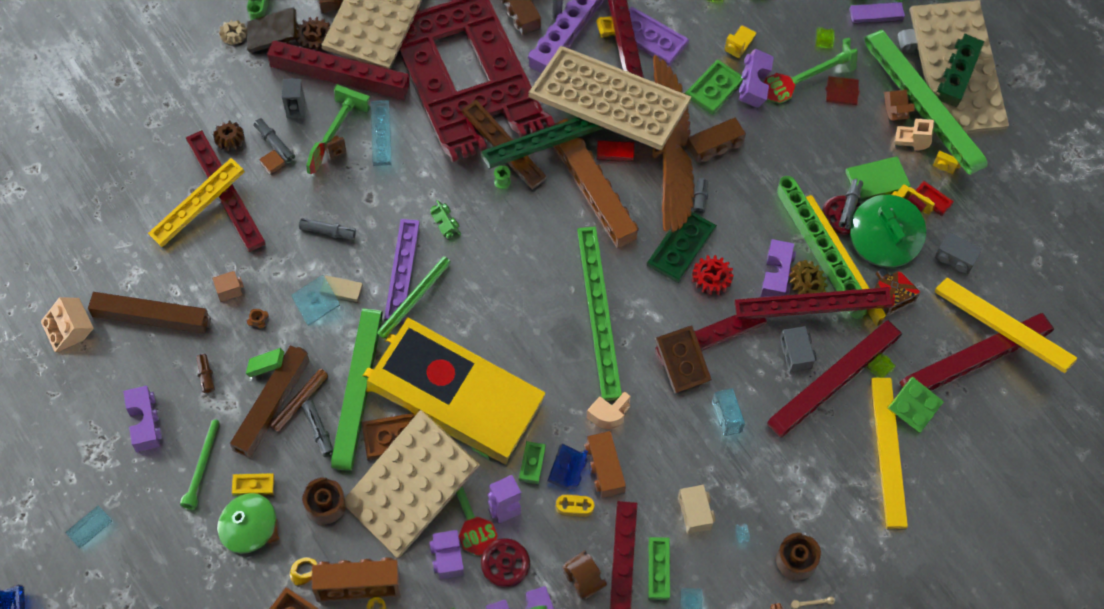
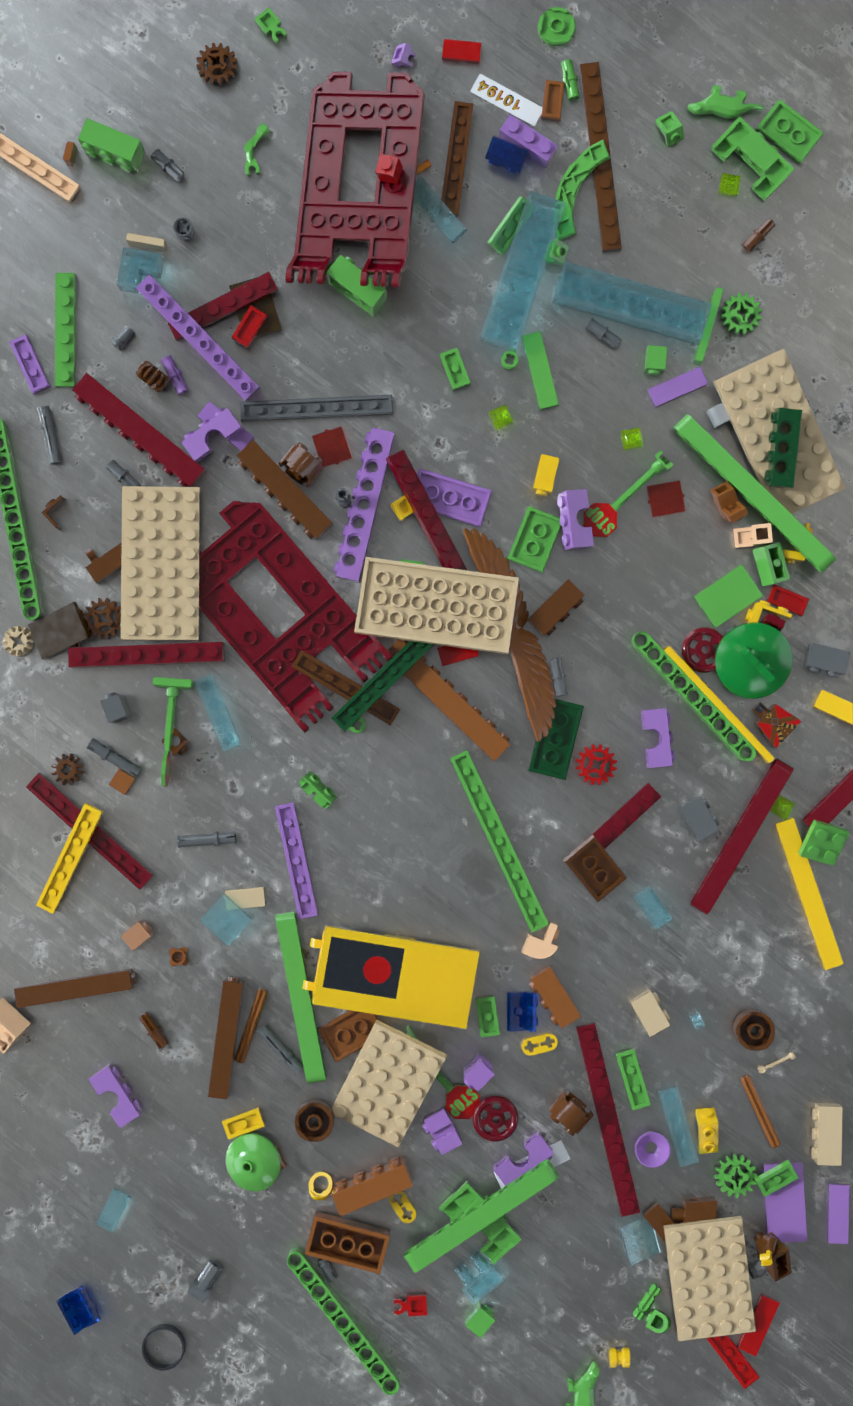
camera: 15 degrees left, 25 degrees up
bright green piece [180,419,219,510] -> none
bright green tile [246,348,284,377] -> none
bright green axle [377,256,451,339] -> none
dark red plate [734,287,892,320] -> none
pearl gold gear [789,260,828,294] -> none
dark grey pin [839,179,863,229] -> none
none -> bright green brick [752,542,790,586]

